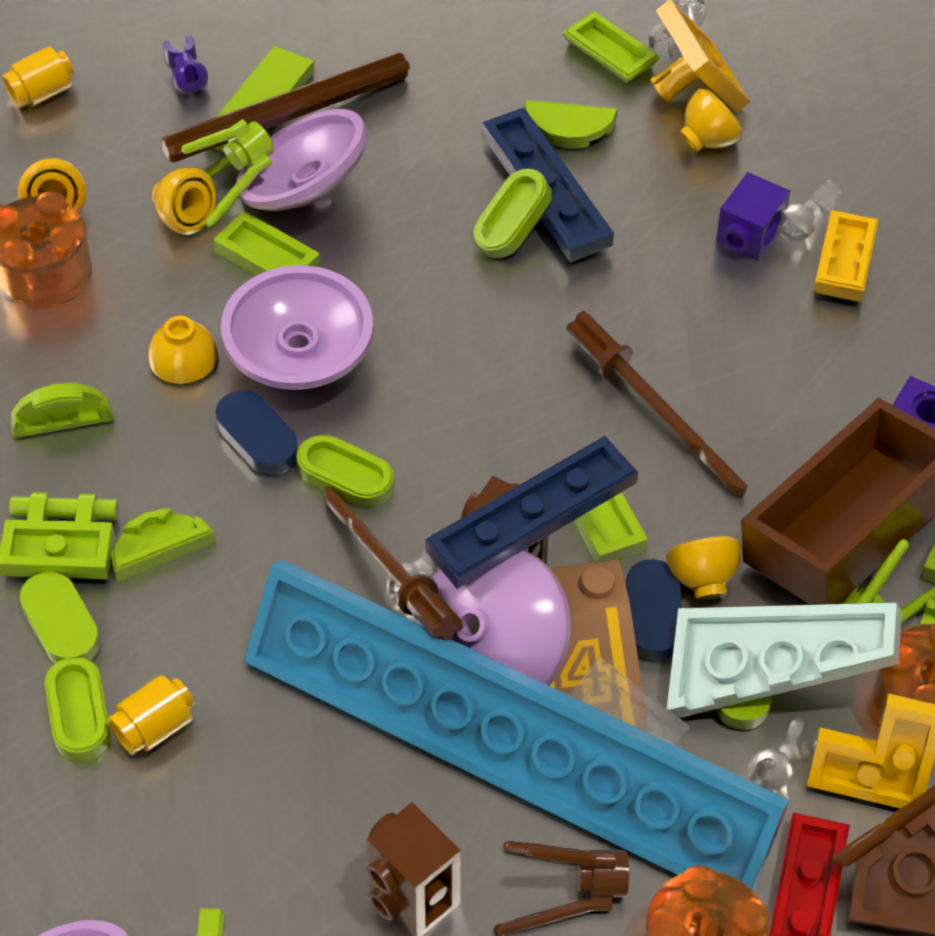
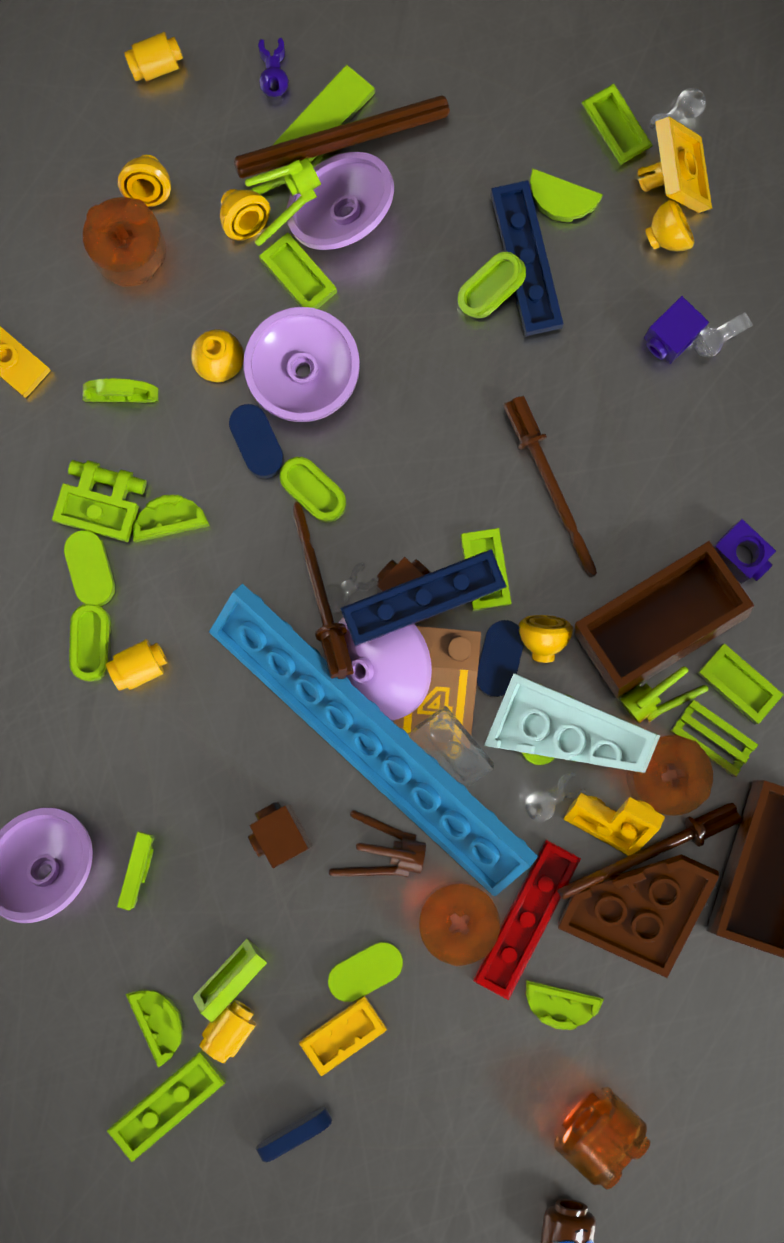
camera: 15 degrees right, 30 degrees up
yellow plate [813,210,879,302] -> none

